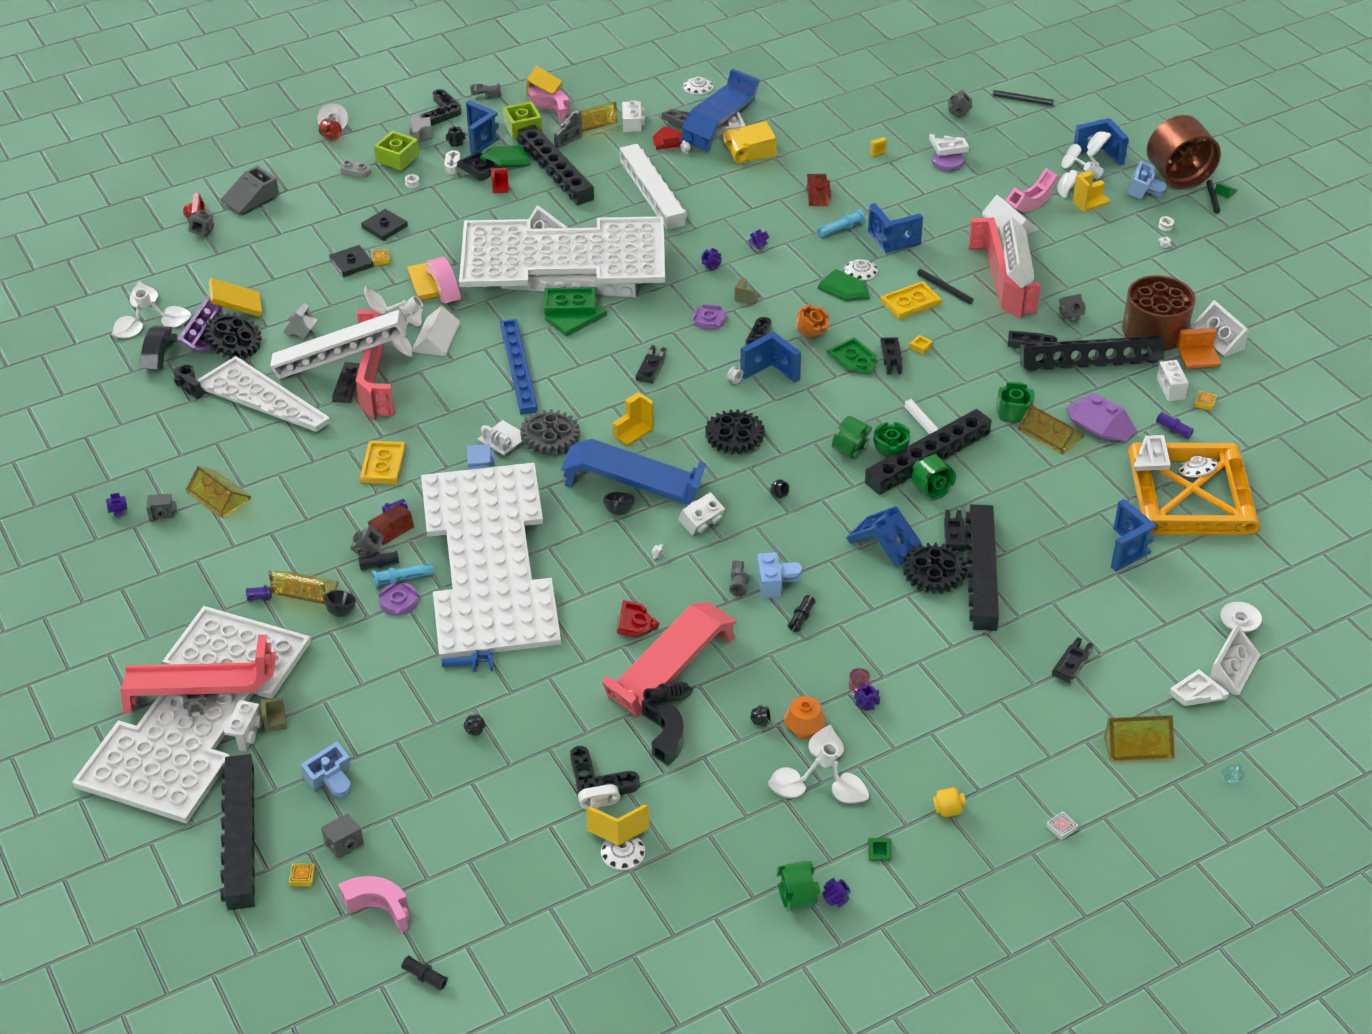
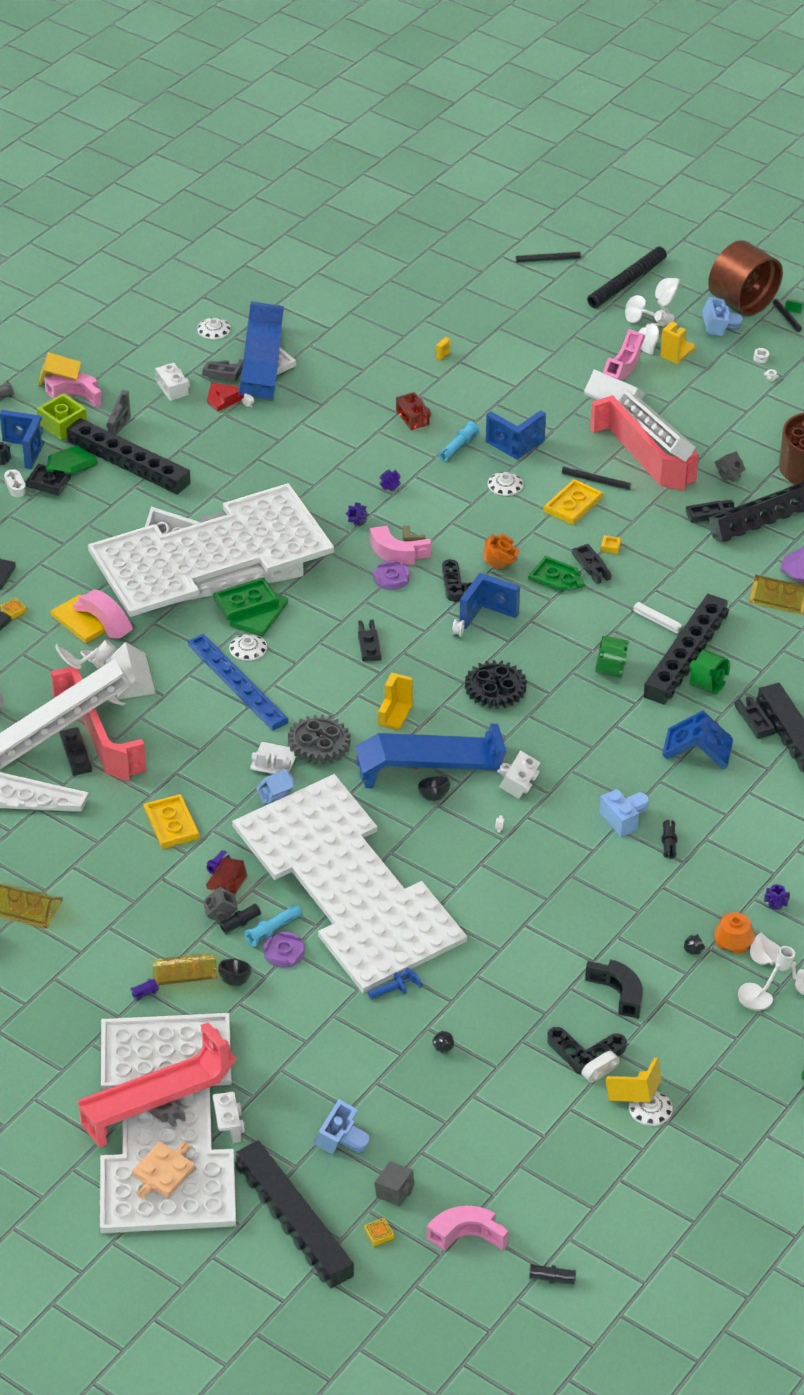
camera: 25 degrees left, 0 degrees up
olive panel [261,697,287,732] -> none
red panel [491,168,509,194] -> none
clear yellow slope [581,101,617,132] -> none
coral panel [602,601,737,718] -> none
red plate [616,600,660,638] -> none
white brick [620,144,687,230] -> none
black hinge [643,681,693,702] -> none
yellow piece [722,121,777,164] -> none
dark grey connector [729,560,749,597] -> none
black plate [770,479,789,498] -> none
green tile [818,269,870,301] -> none
clear pink wheel [849,668,870,693] -> none
green cylinder [873,422,911,457] -> none
black gear [902,542,967,594] -> none
white wing [929,134,969,156] -> none
medium lavender tile [932,152,964,172] -> none
dark grey brick [948,90,973,118] -> none
green brick [996,382,1035,423] -> none
blue bracket [1074,118,1129,165] -> none
none -> light nougat plate [132,1141,195,1199]
none -> white dish [229,634,267,661]
none -> bright pink arch [370,526,431,565]
none -> black piece [587,246,667,308]

